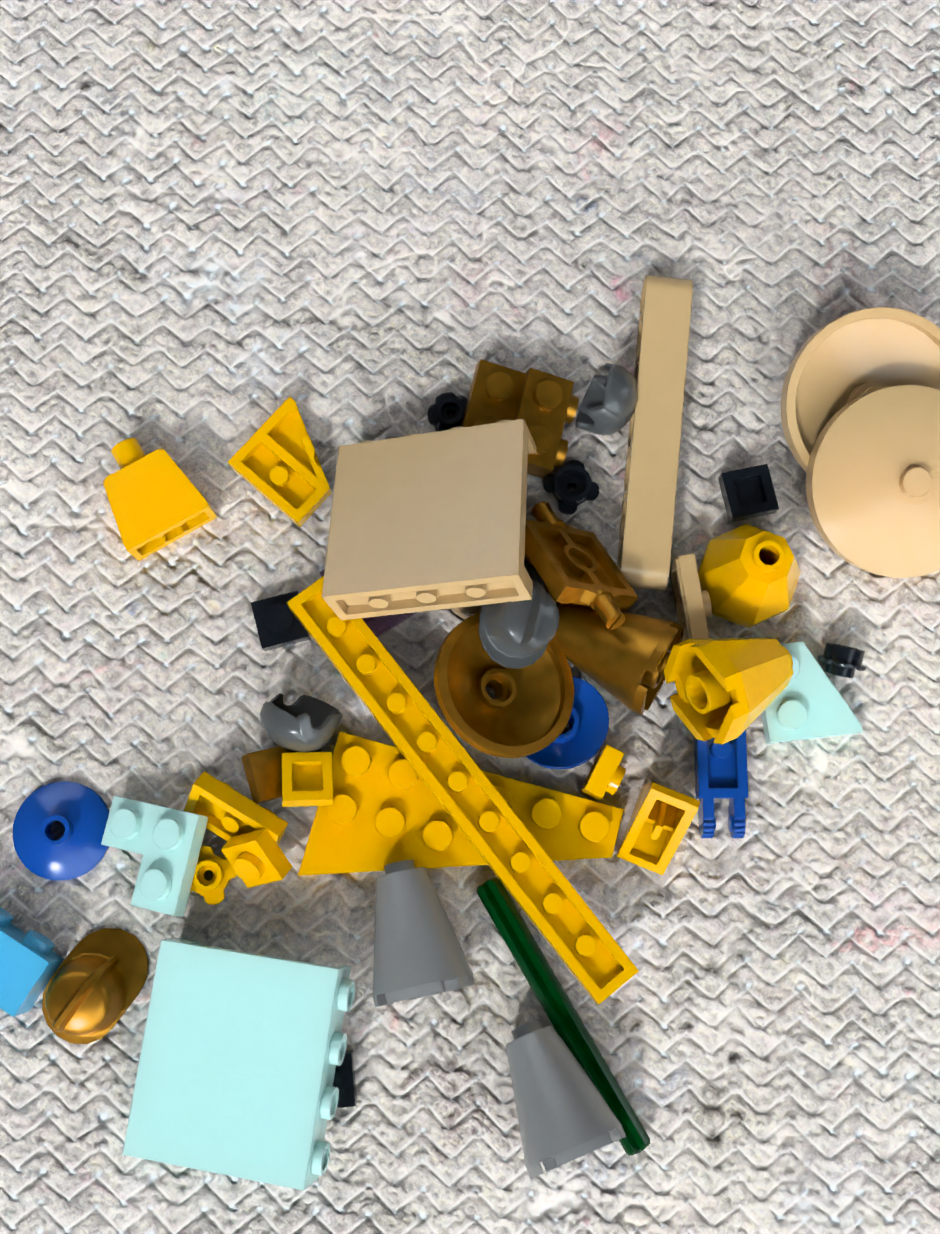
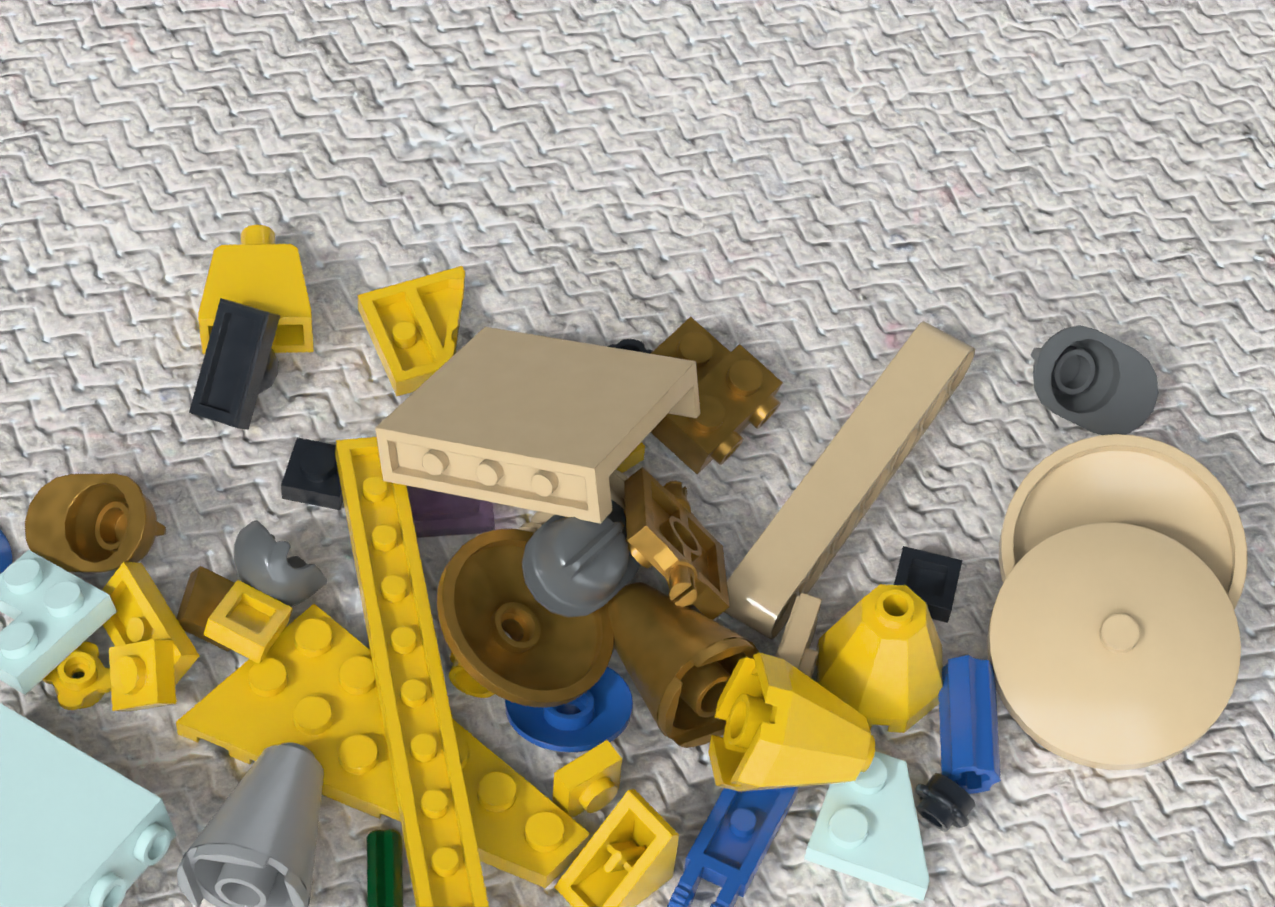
camera: 25 degrees right, 25 degrees down
black plate [543,460,599,515] -> none
dark grey hair [575,363,638,436] -> none
none -> pearl gold piece [25,473,166,572]
none -> black tile [189,298,280,430]
none -> blue axle [939,655,1001,794]
none -> dark grey piece [1031,325,1159,435]

